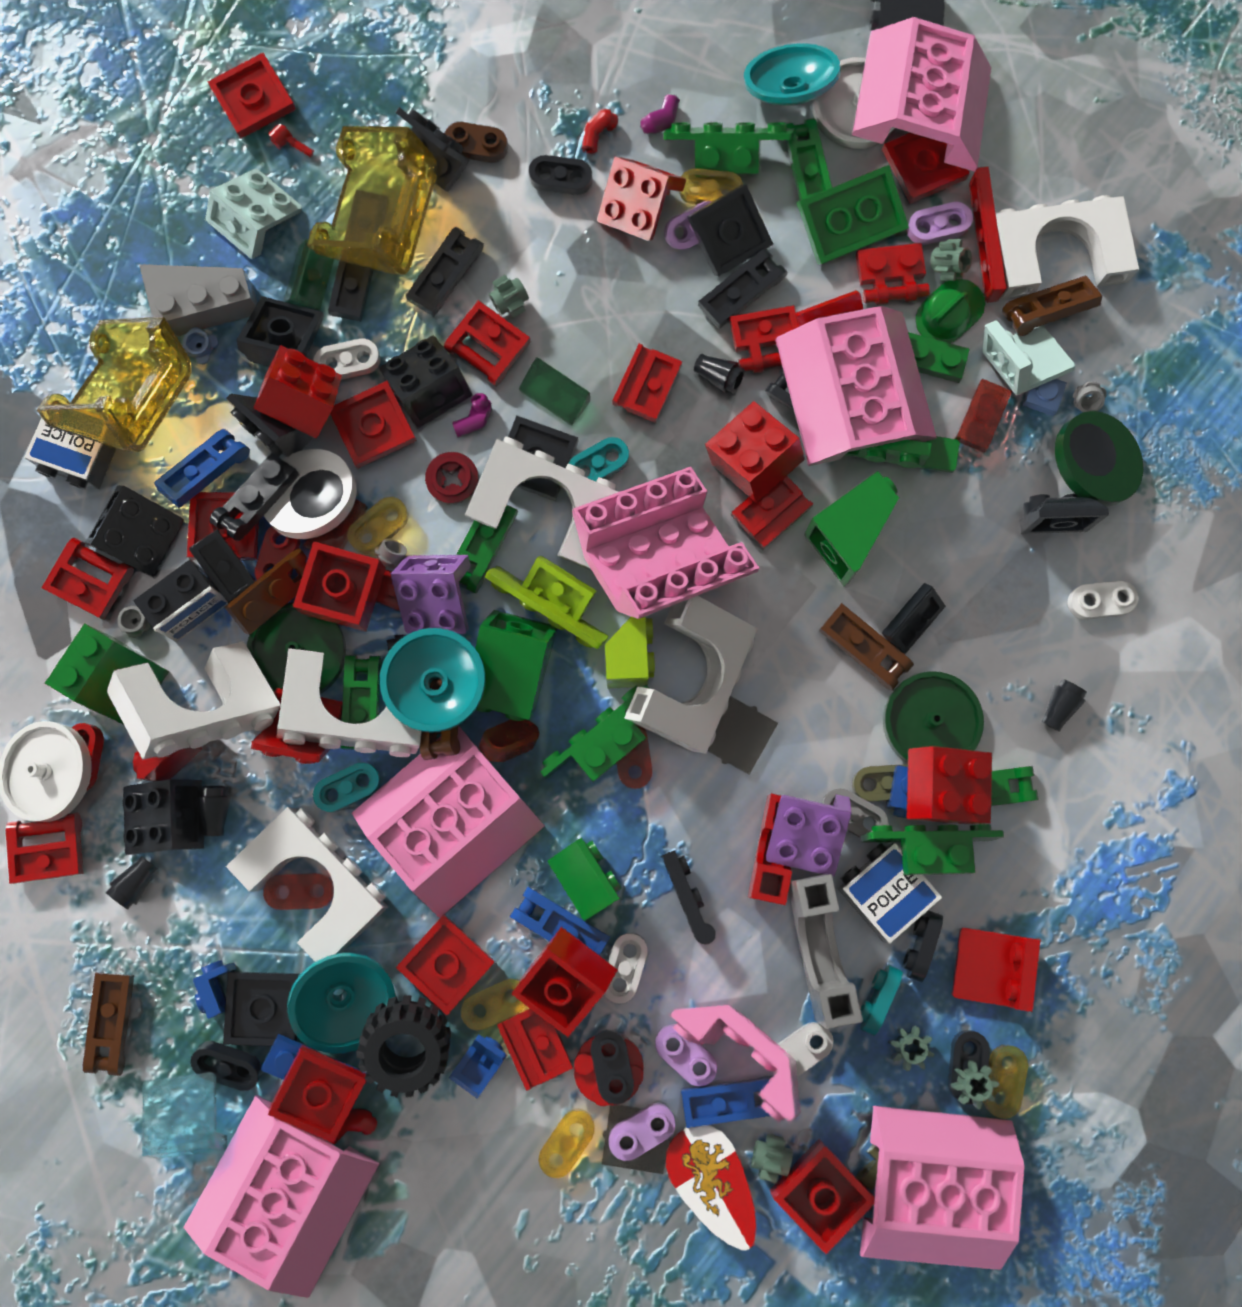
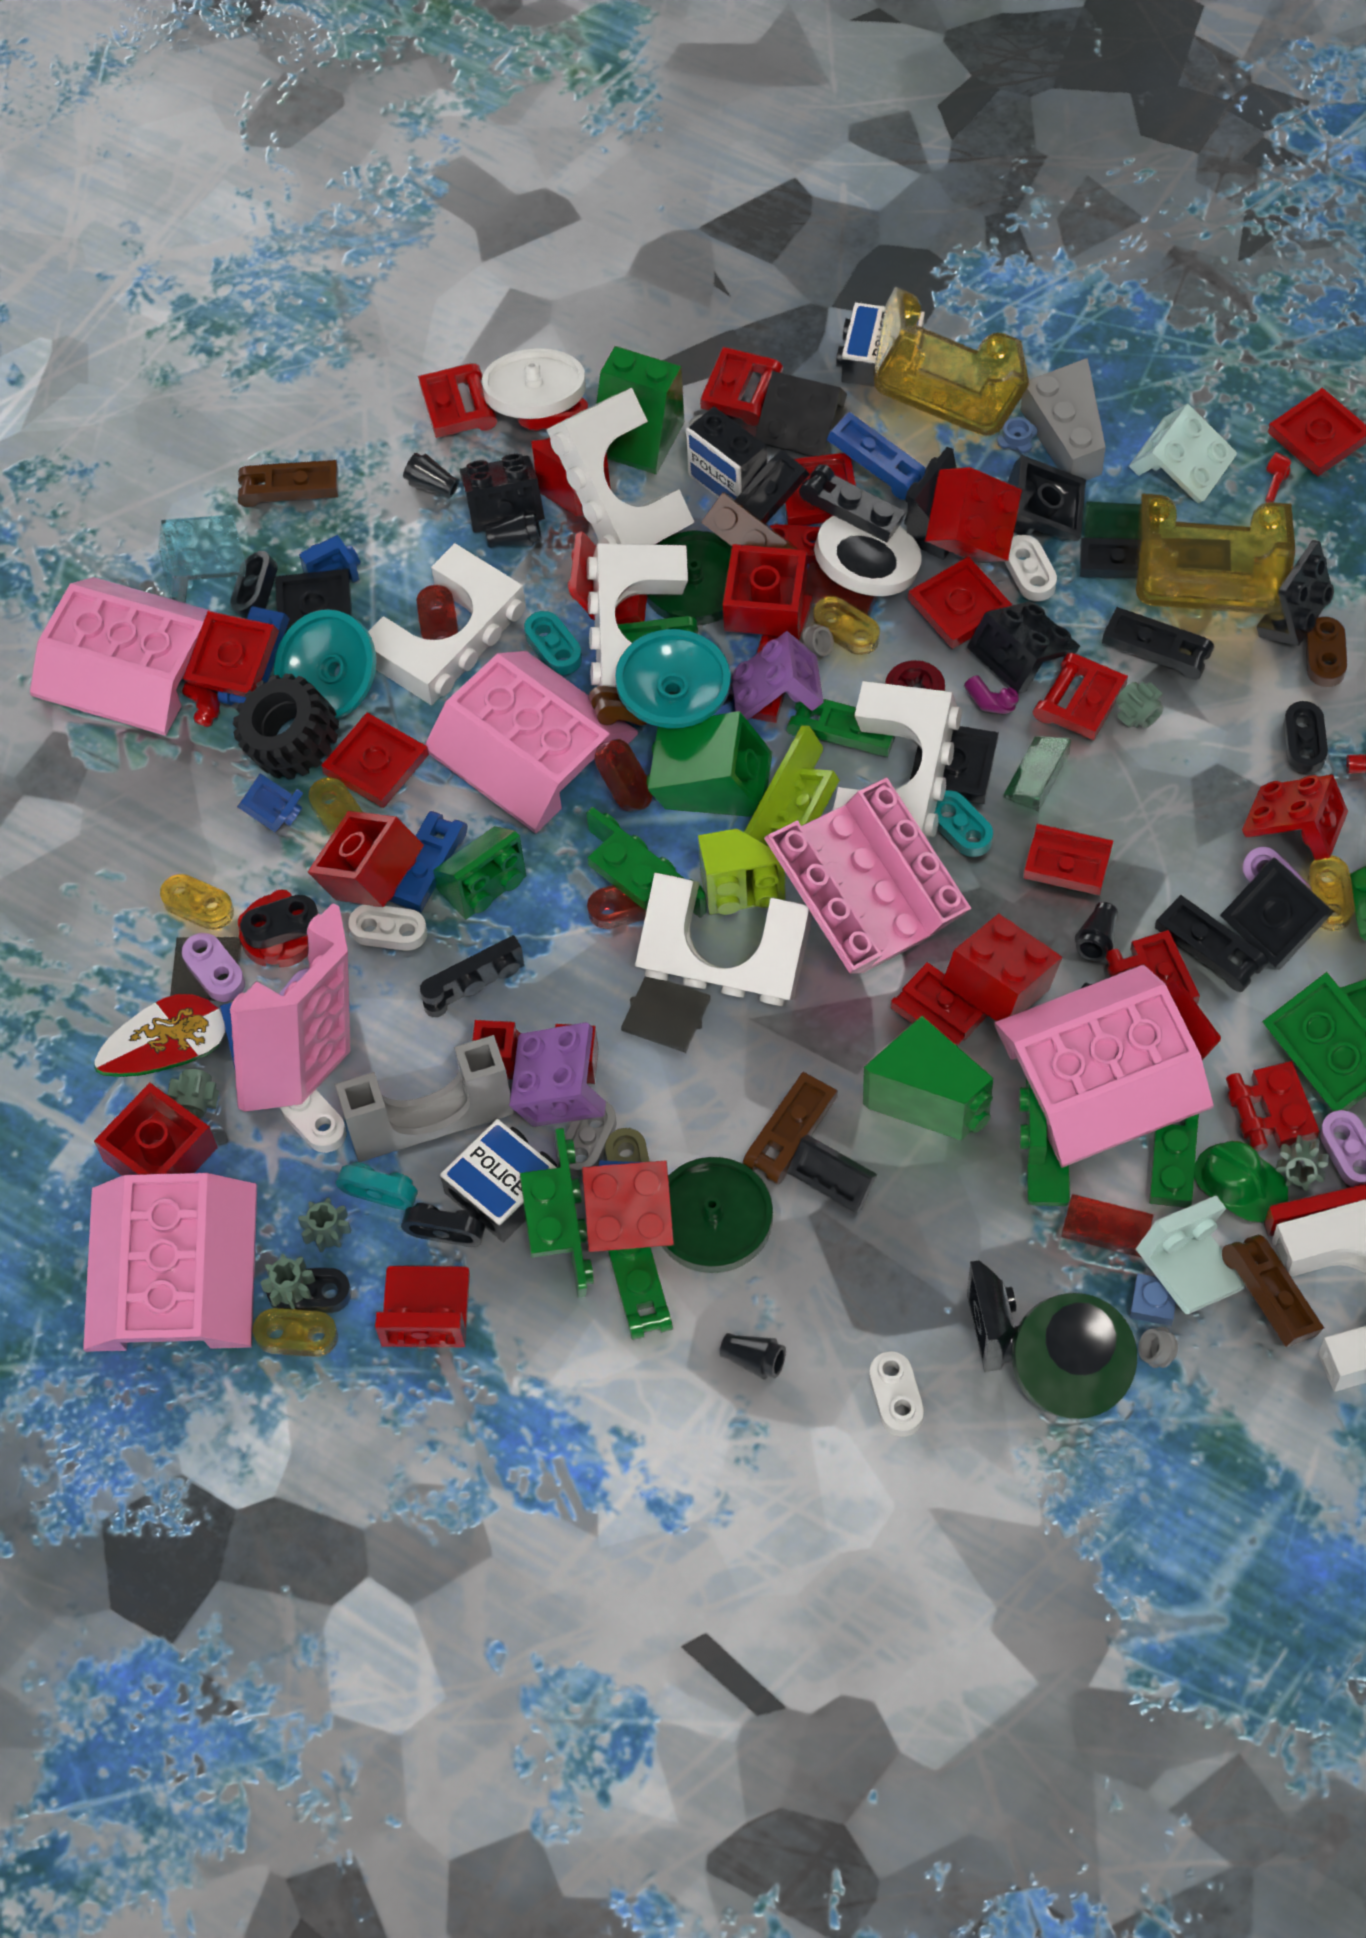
camera: 85 degrees right, 20 degrees down
red plate [497,1008,574,1091] -> none

